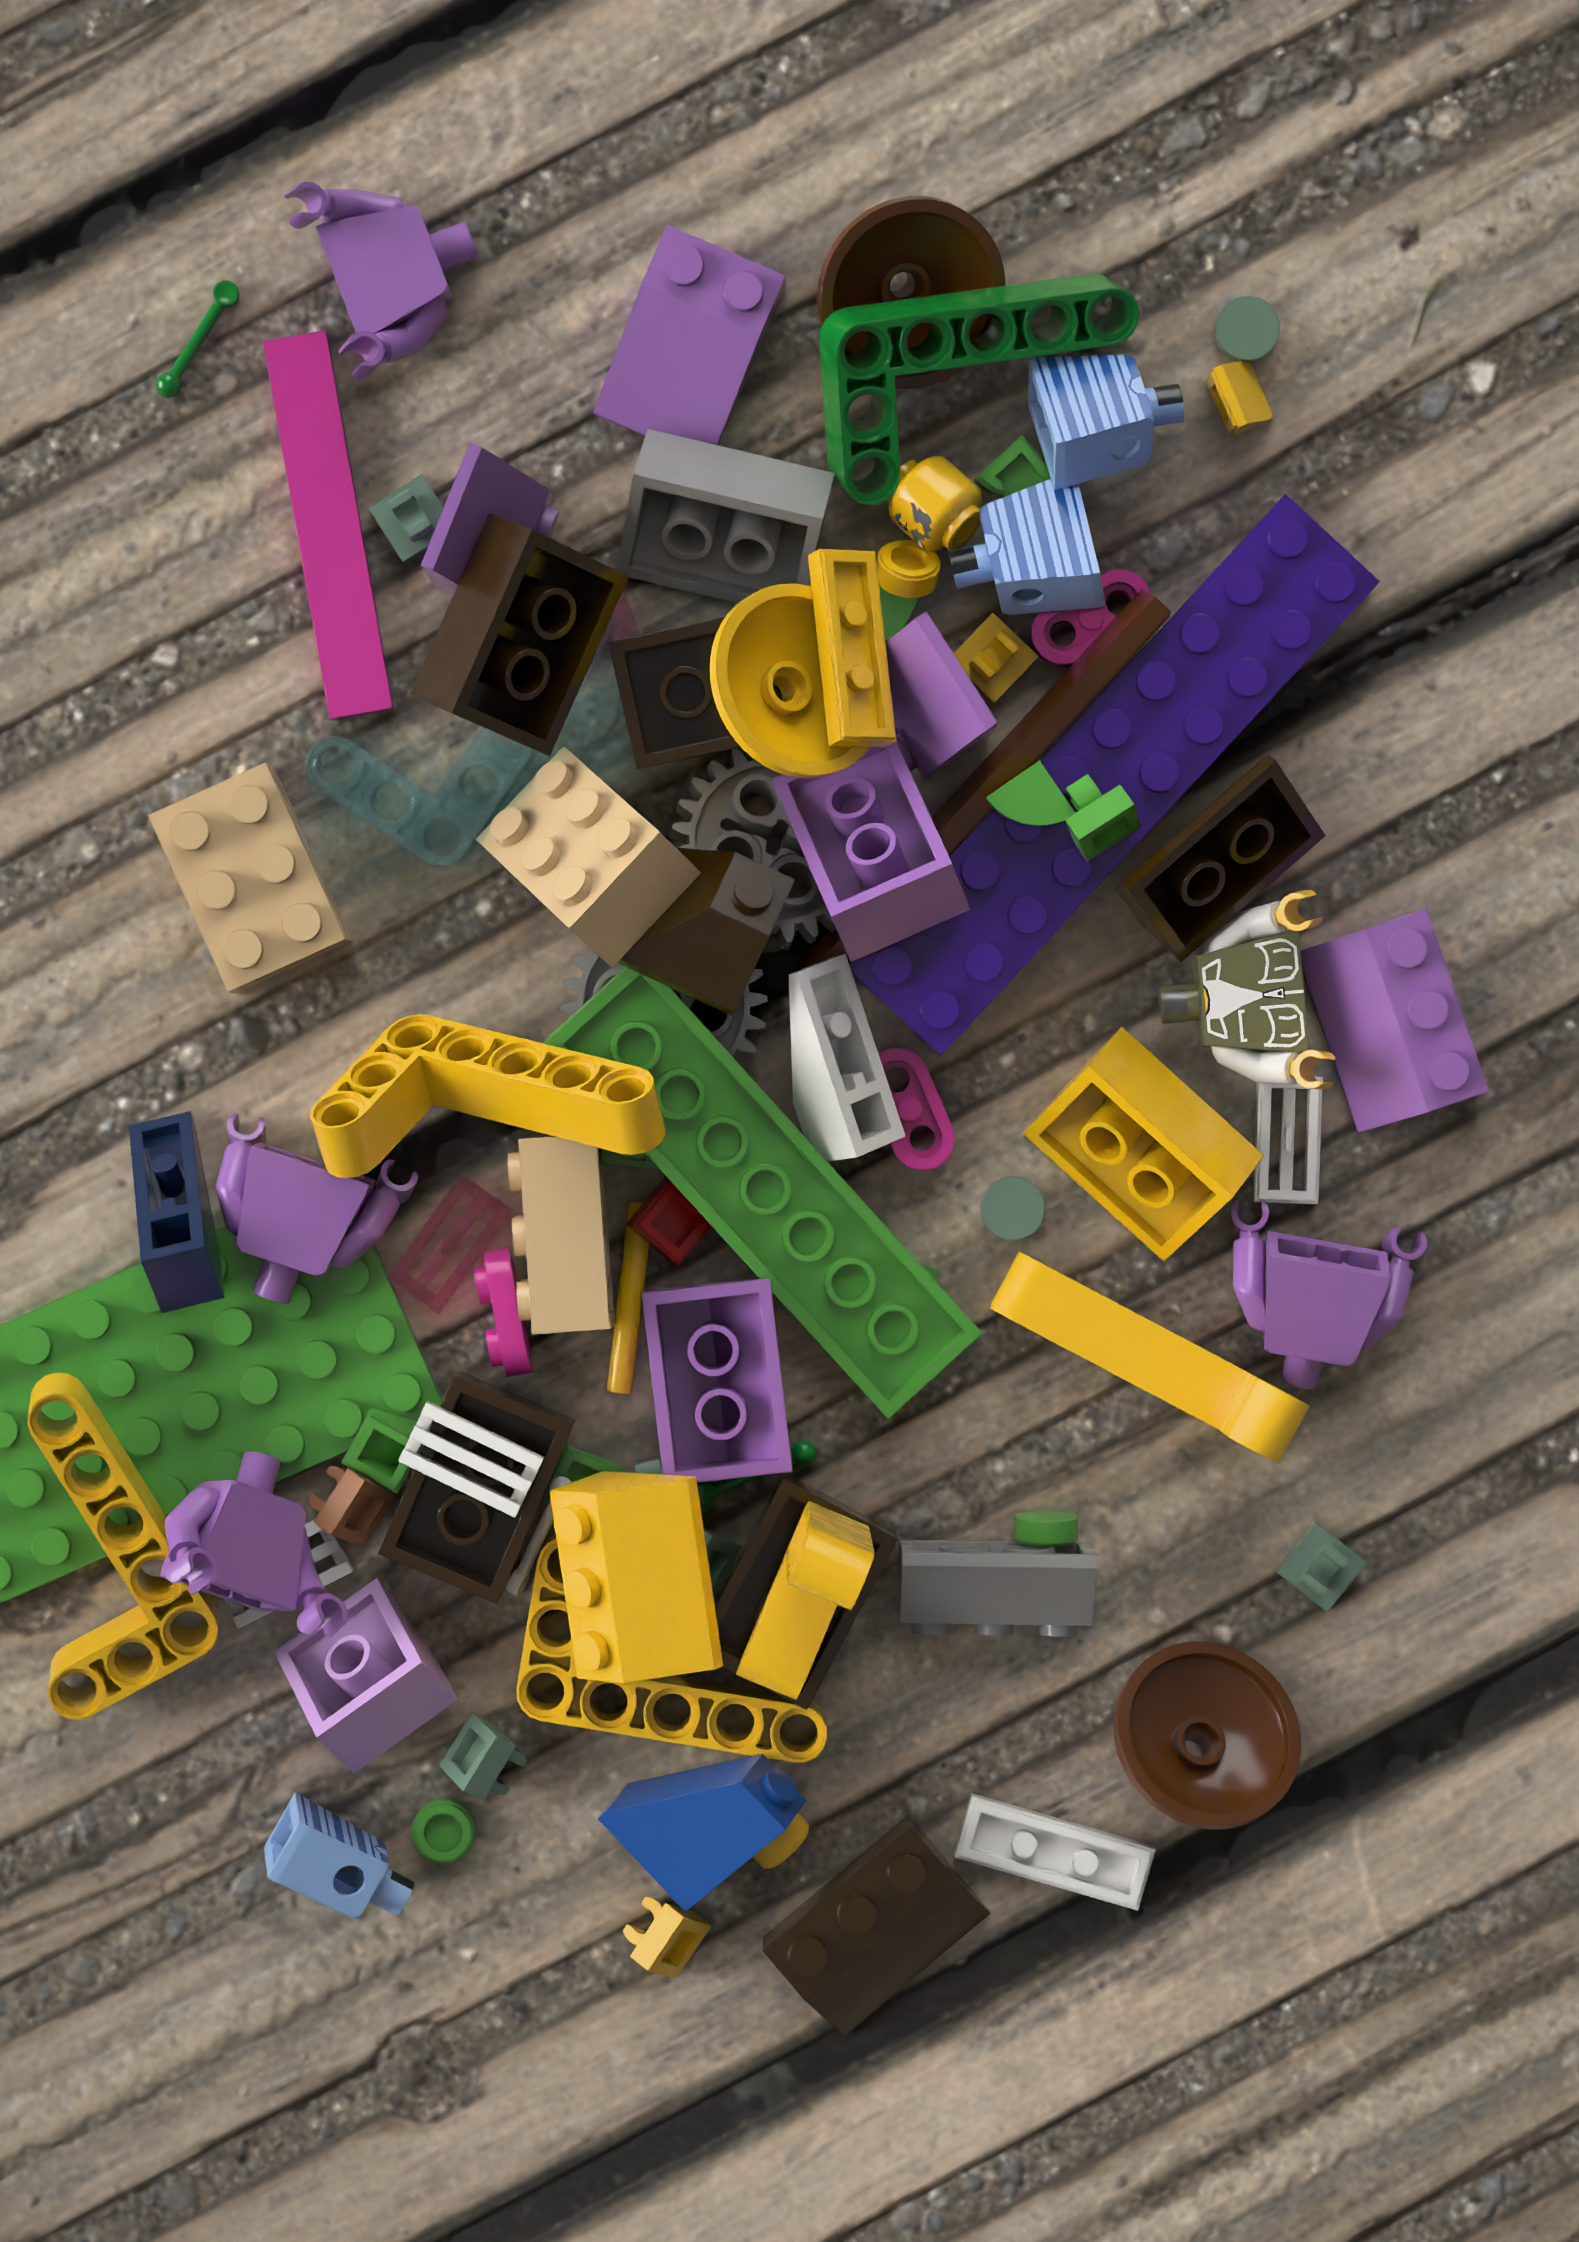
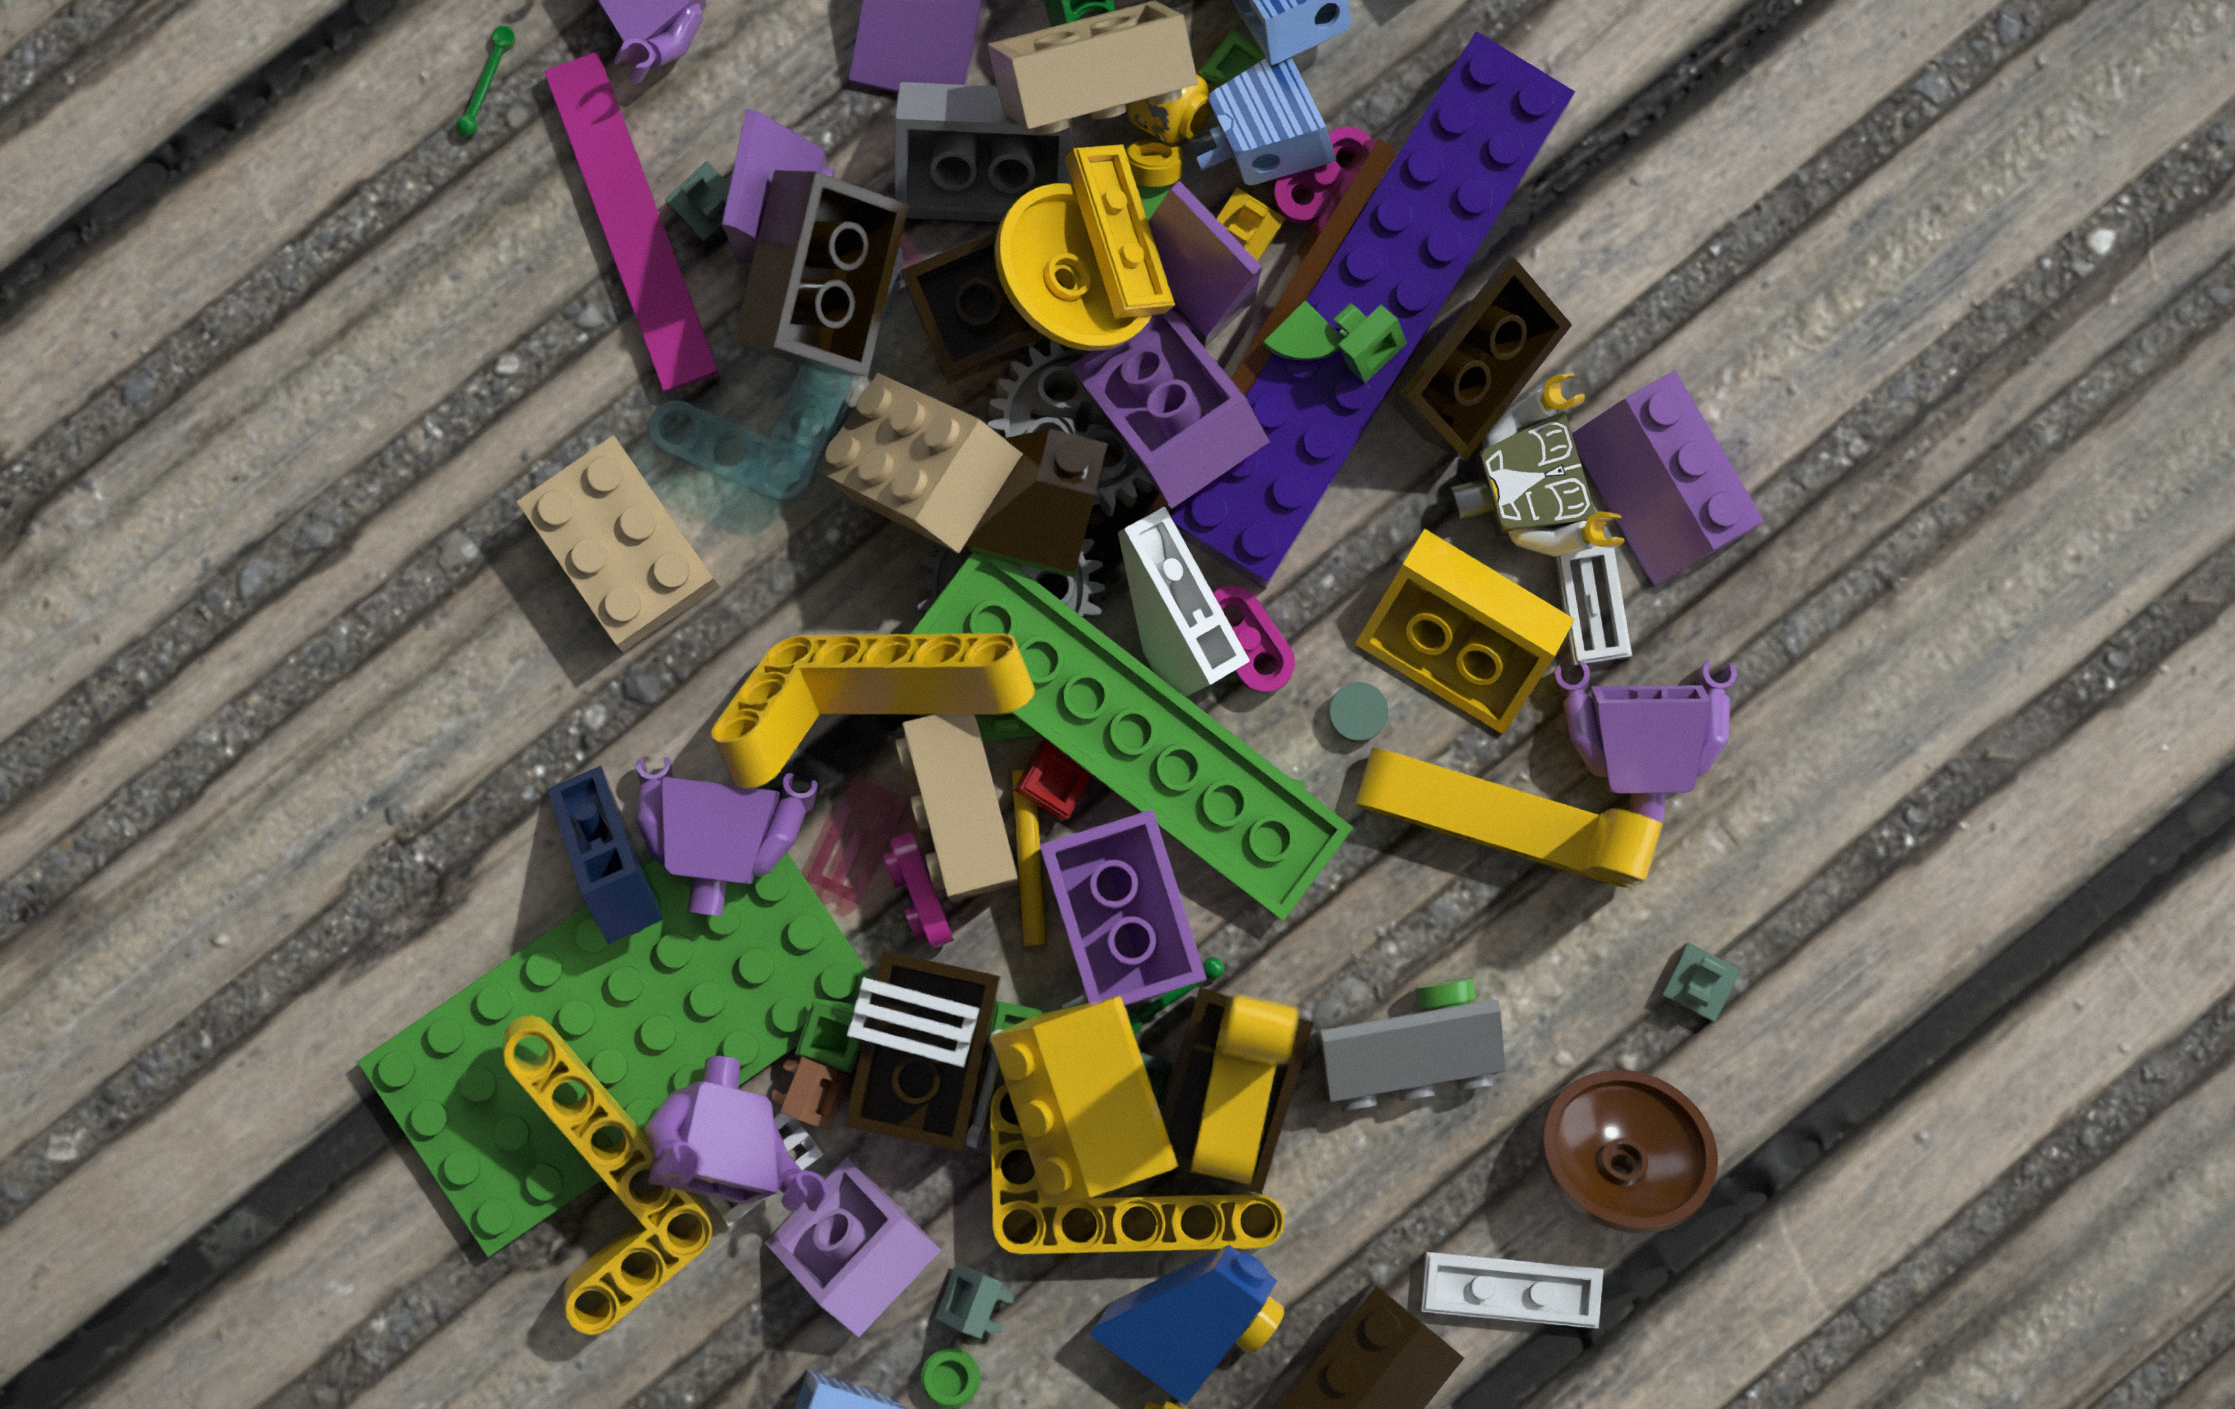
camera: 10 degrees left, 5 degrees down
none -> tan brick [987,1,1198,134]

